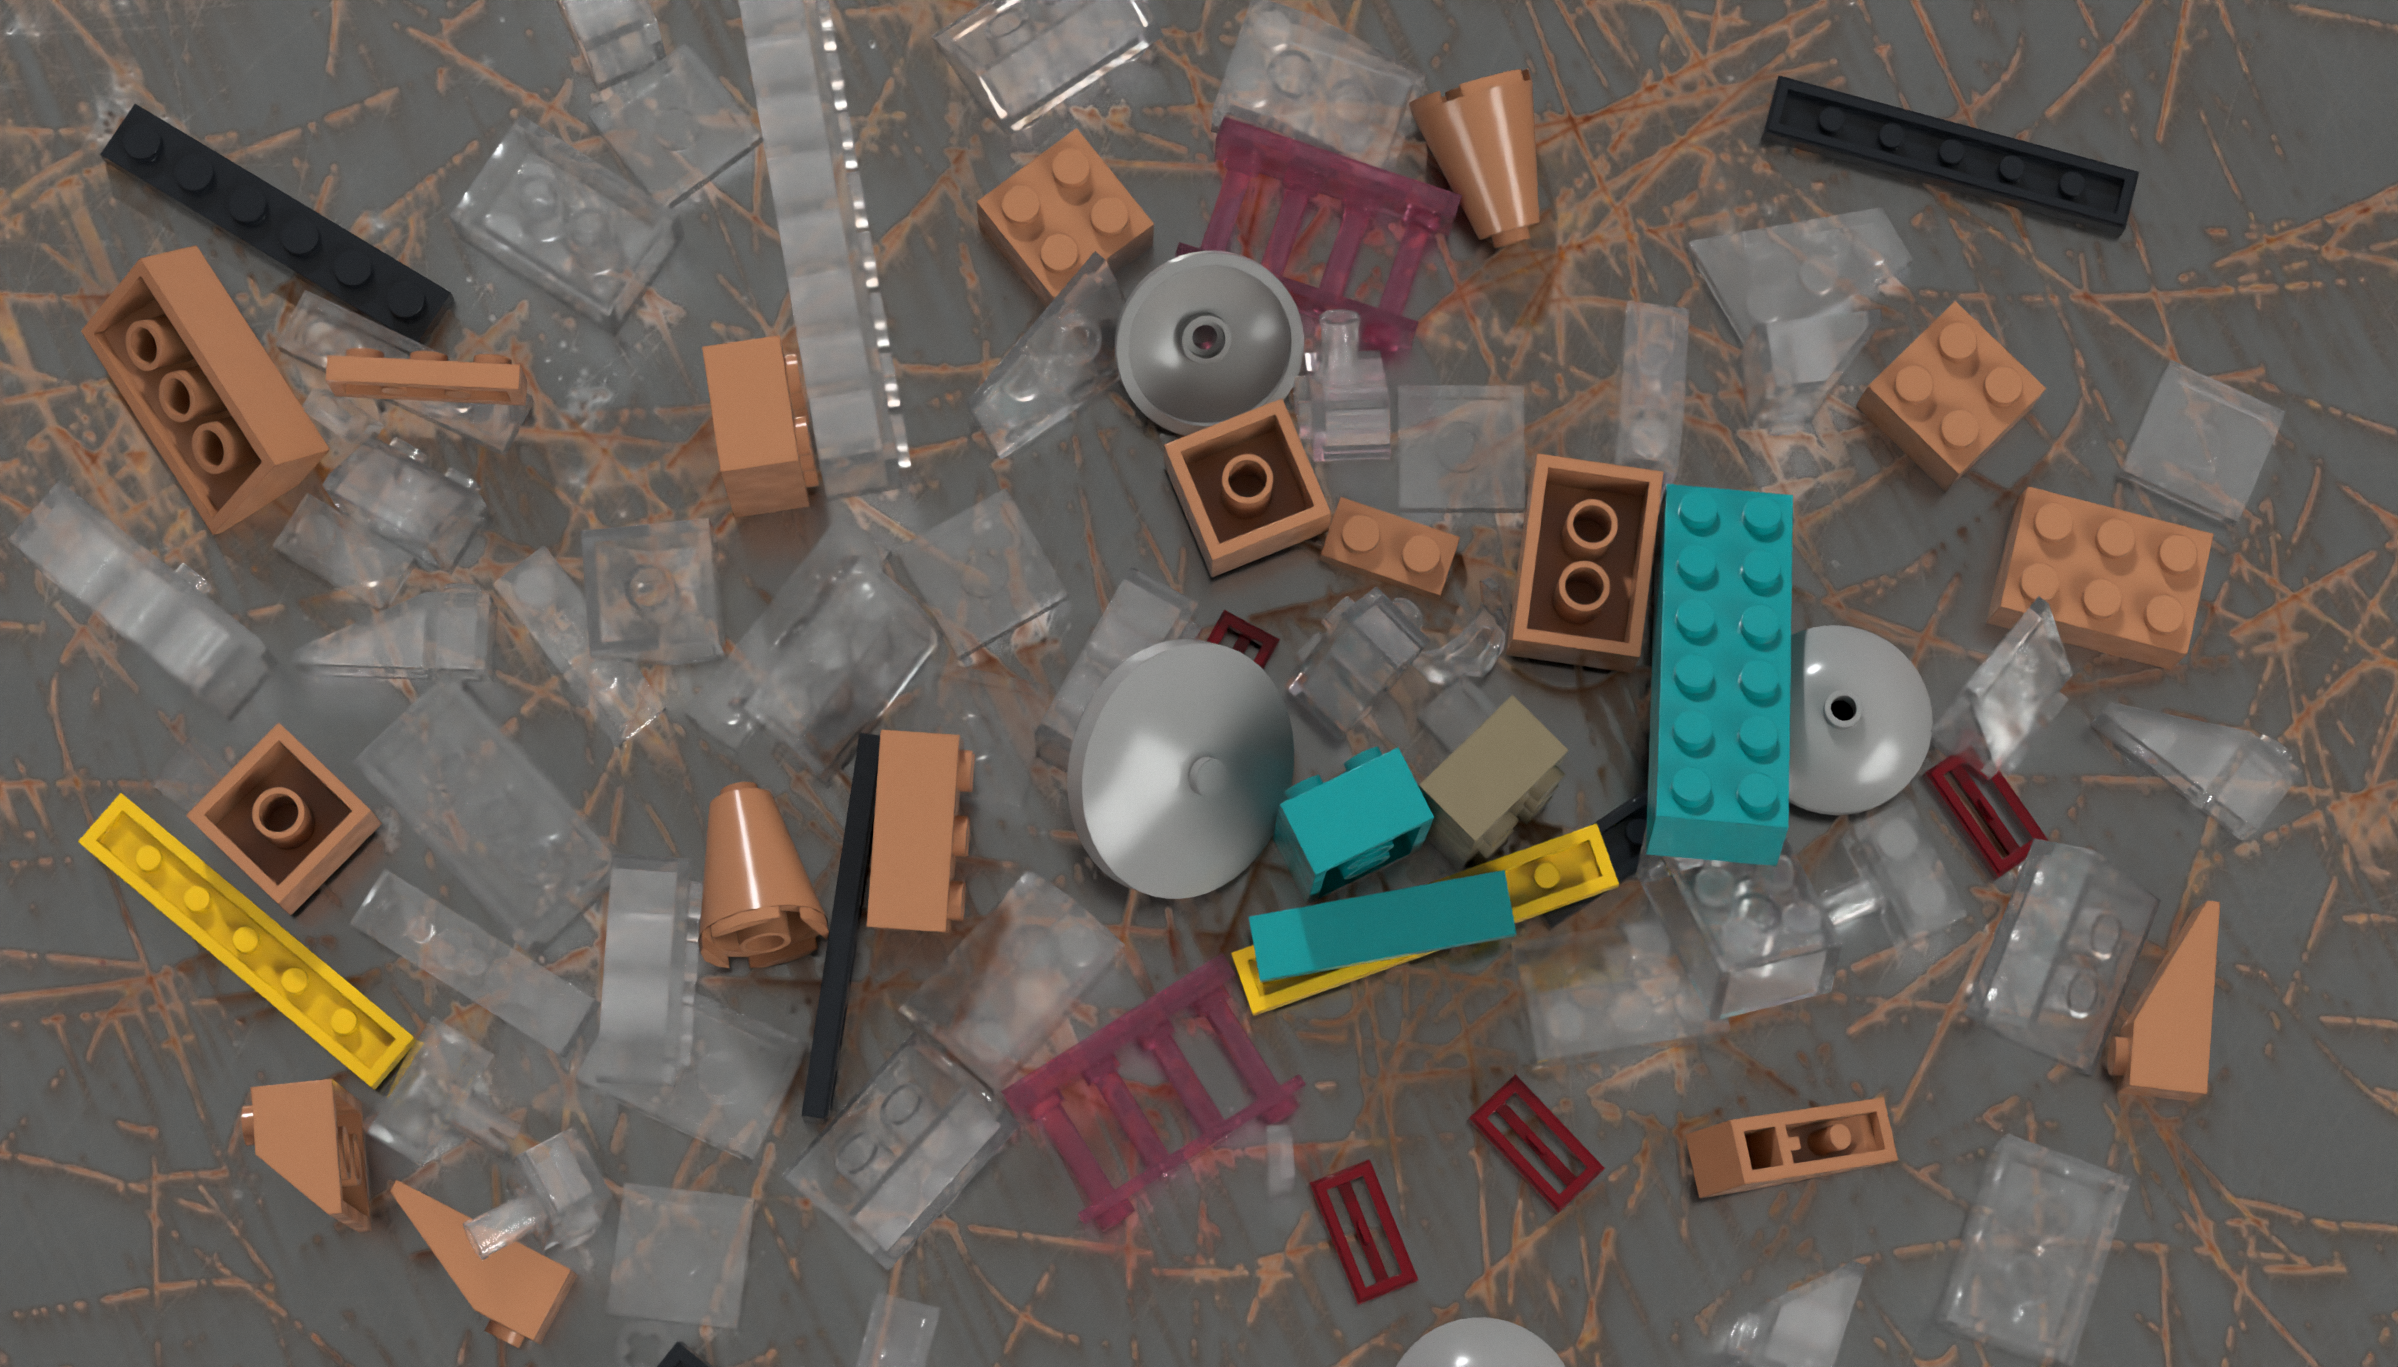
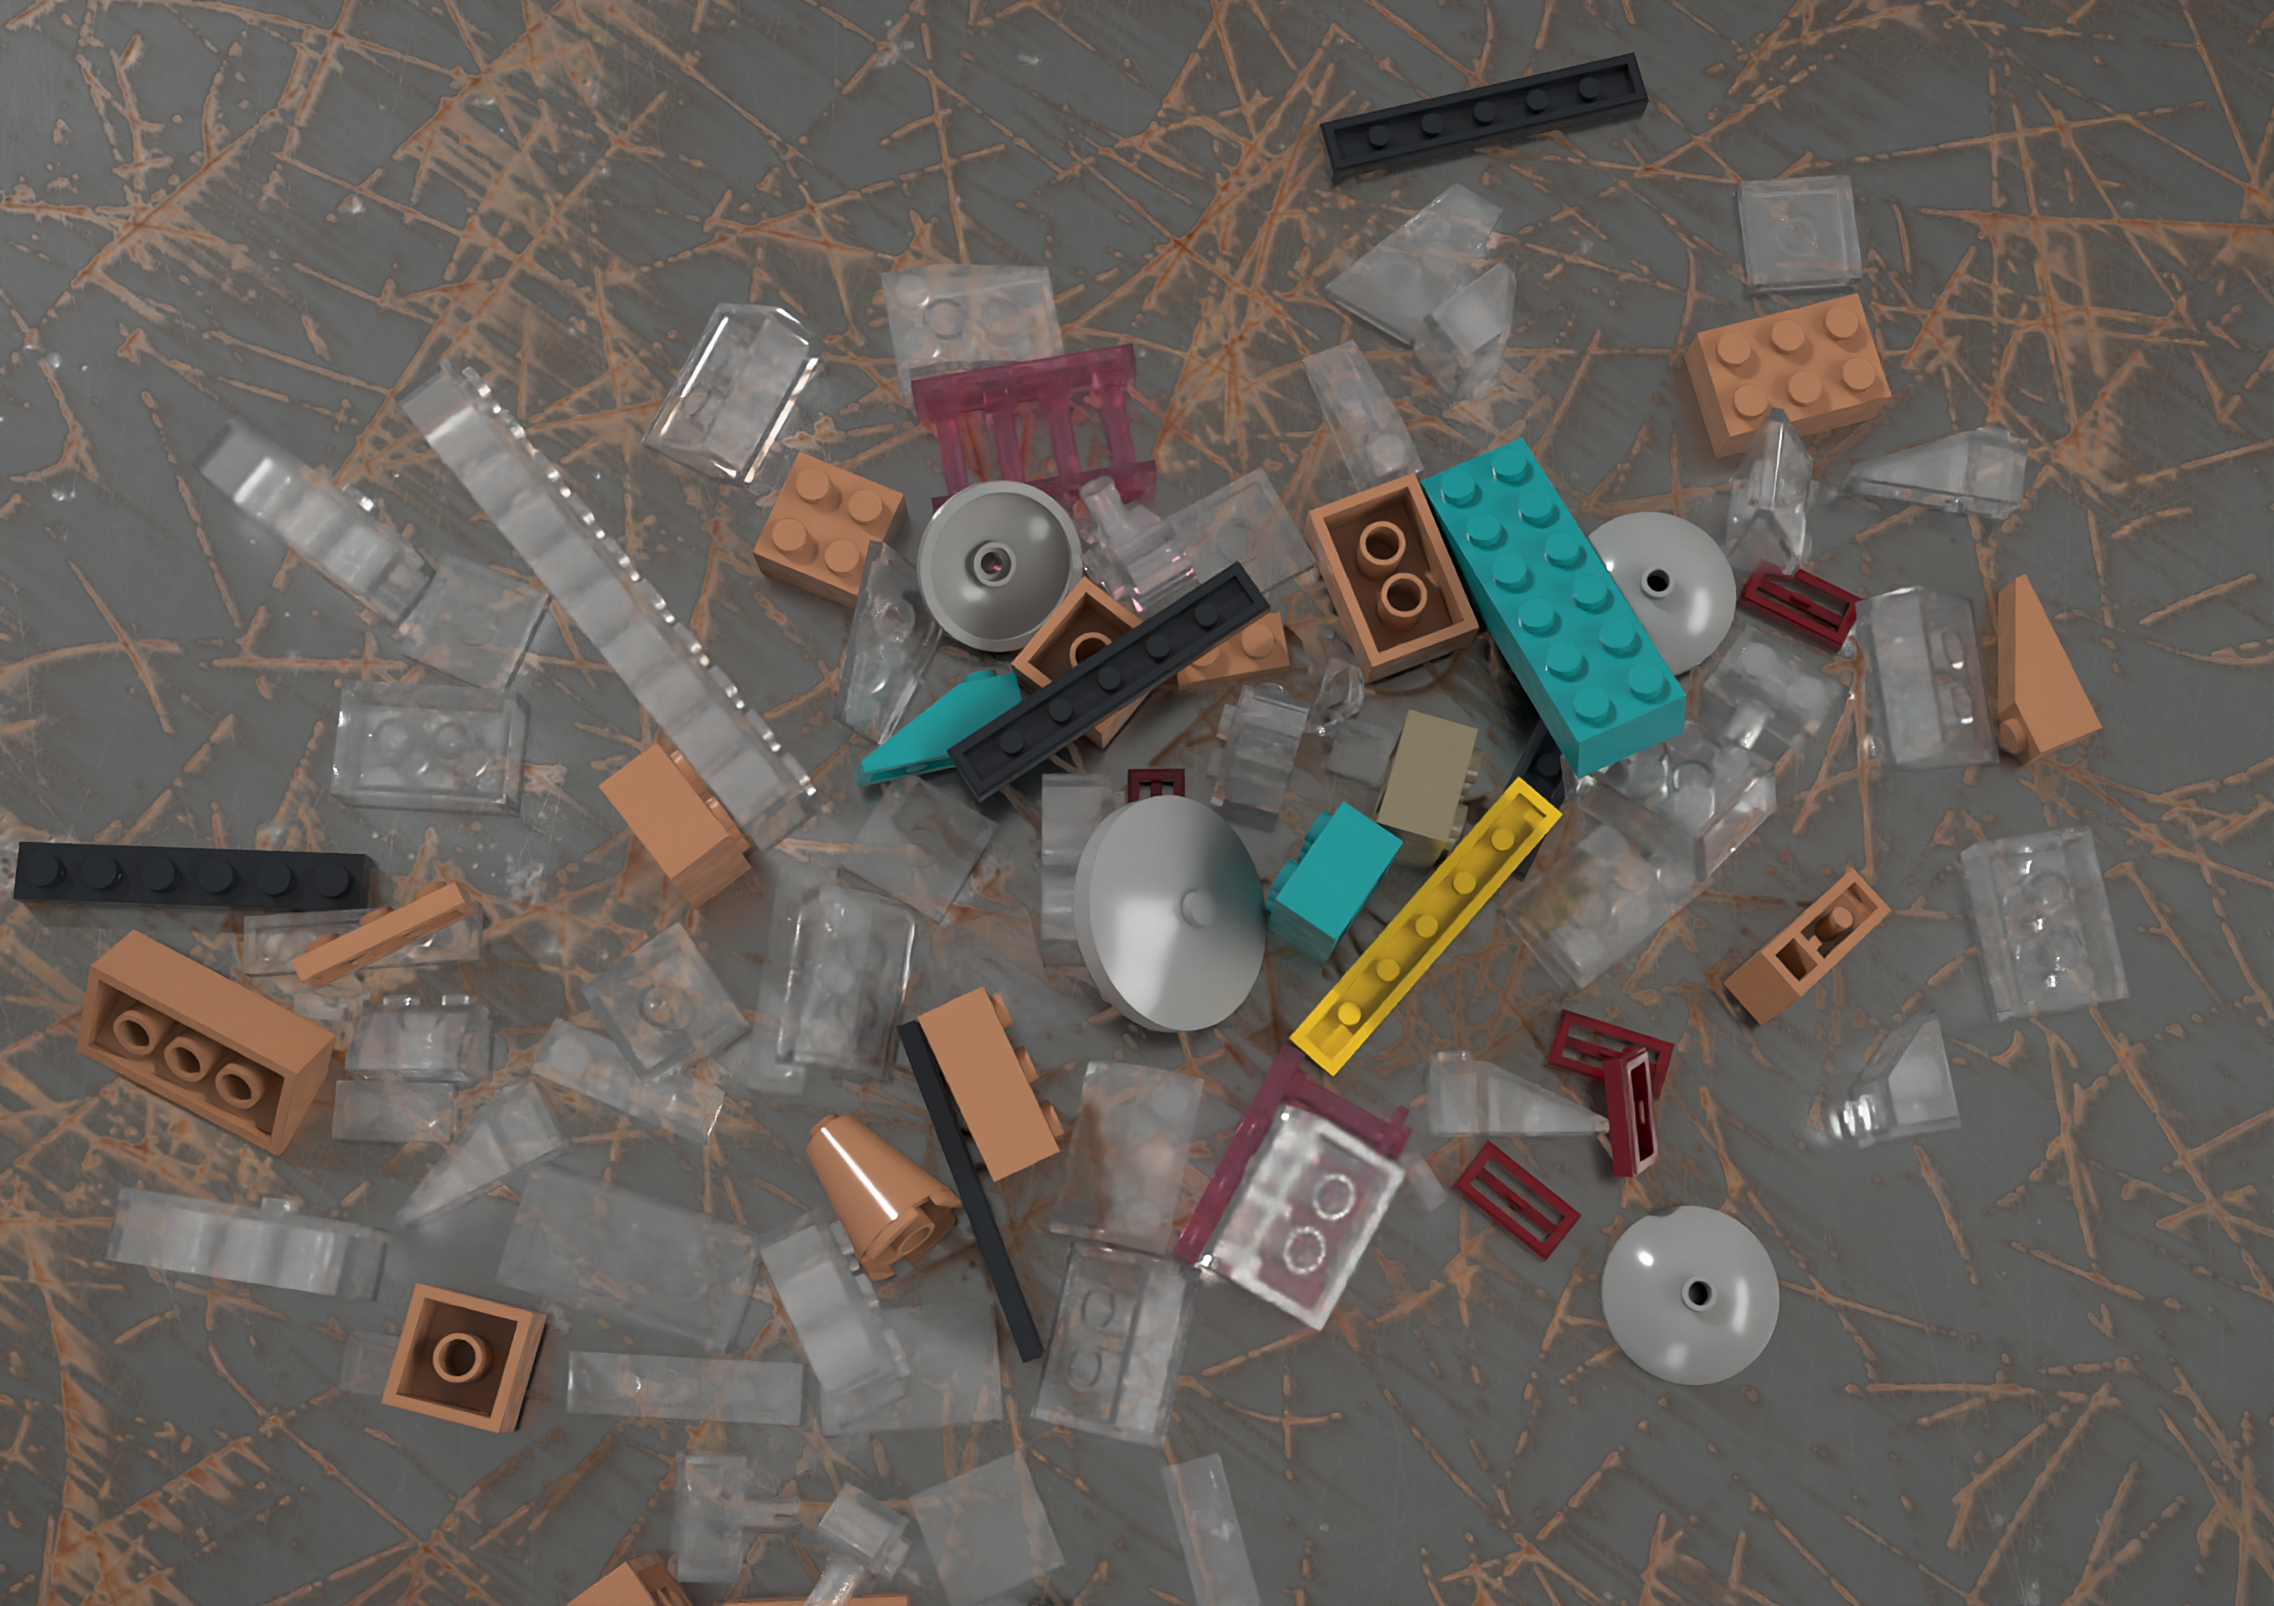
camera: 25 degrees left, 0 degrees up
yellow plate [78,793,418,1090] -> none
teal tile [1249,870,1517,983] -> none
nougat cone [1409,68,1539,248] -> none
nougat brick [1856,301,2047,492] -> none
none -> teal slope [855,669,1022,787]
none -> black tile [946,561,1271,802]
none -> clear slope [1197,1104,1406,1331]
none -> clear slope [1423,1051,1610,1138]
none -> dark red tile [1603,1047,1659,1177]

